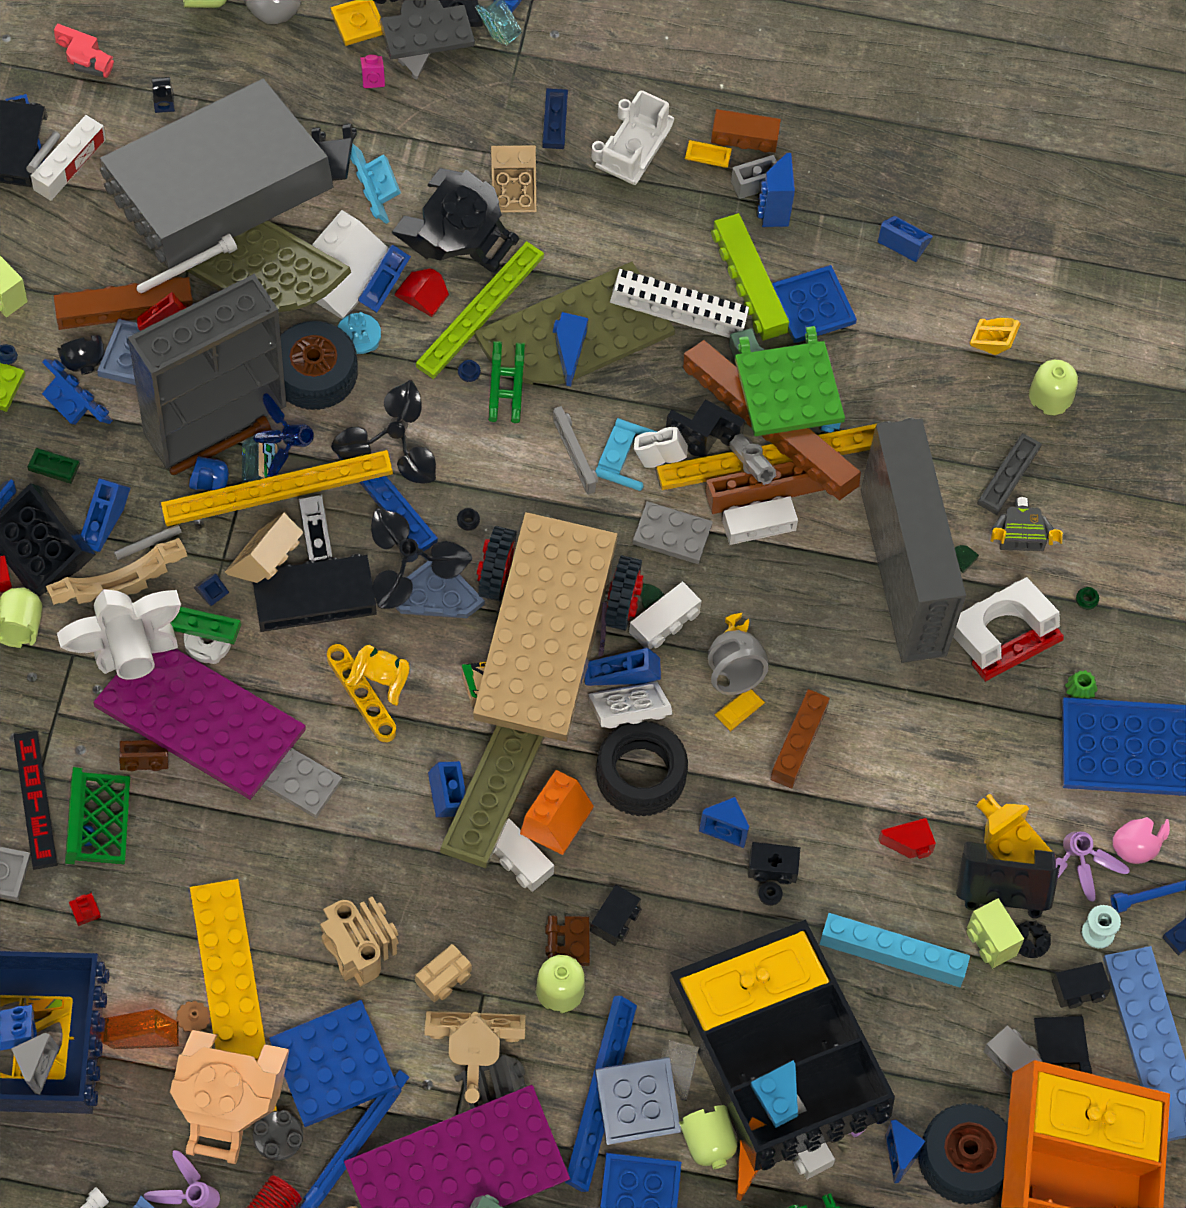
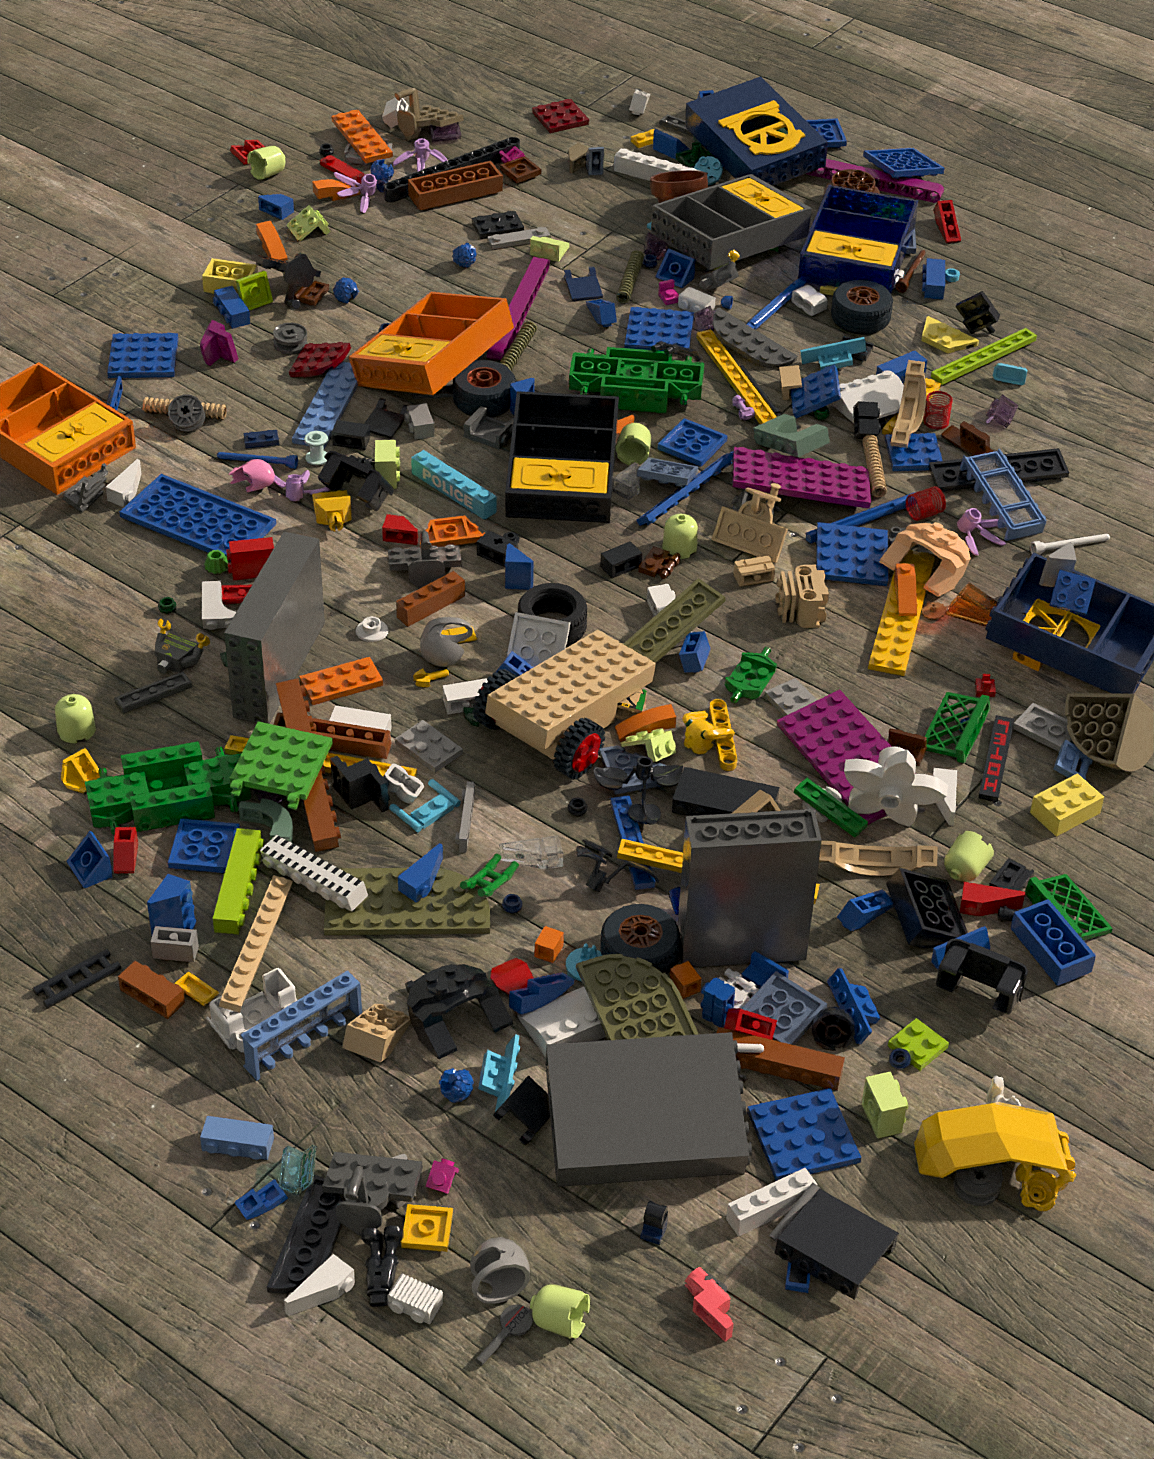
camera: 150 degrees left, 20 degrees down
dark green plate [27,448,80,484] -> none
light grey bar [114,524,182,561] -> none
lime plate [416,241,544,380] -> none
orange slope [520,770,594,855] -> none
dark blue plate [542,88,568,149] -> none
light grey piece [730,434,776,485] -> none
dark azure wing [751,1060,798,1128] -> none
none -> black bar [32,949,121,1008]
none -> green piece [85,741,251,835]
none -> red slope [113,827,138,874]
none -> medium blue brick [200,1116,274,1160]
none -> tan plate [219,875,293,1013]
none -> red brick [226,537,274,581]
none -> medium blue window [241,970,362,1081]
none -> orange plate [299,657,383,705]
none -> white piece [355,616,389,642]
none -> dark grey plate [388,531,462,589]
none -> orange wing [420,515,485,548]
none -> blue piece [439,1068,474,1103]
none -> dark grey panel [464,406,514,450]
none -> clear slope [499,836,563,869]
none -> orange panel [534,926,564,963]
none -> orange slope [615,704,676,742]
none -> yellowish green bracket [621,728,676,762]
none -> green plate [725,647,777,703]
none -> blue plate [747,1088,861,1181]
none -> orange slope [894,563,917,616]
none -> white slope [930,768,957,826]

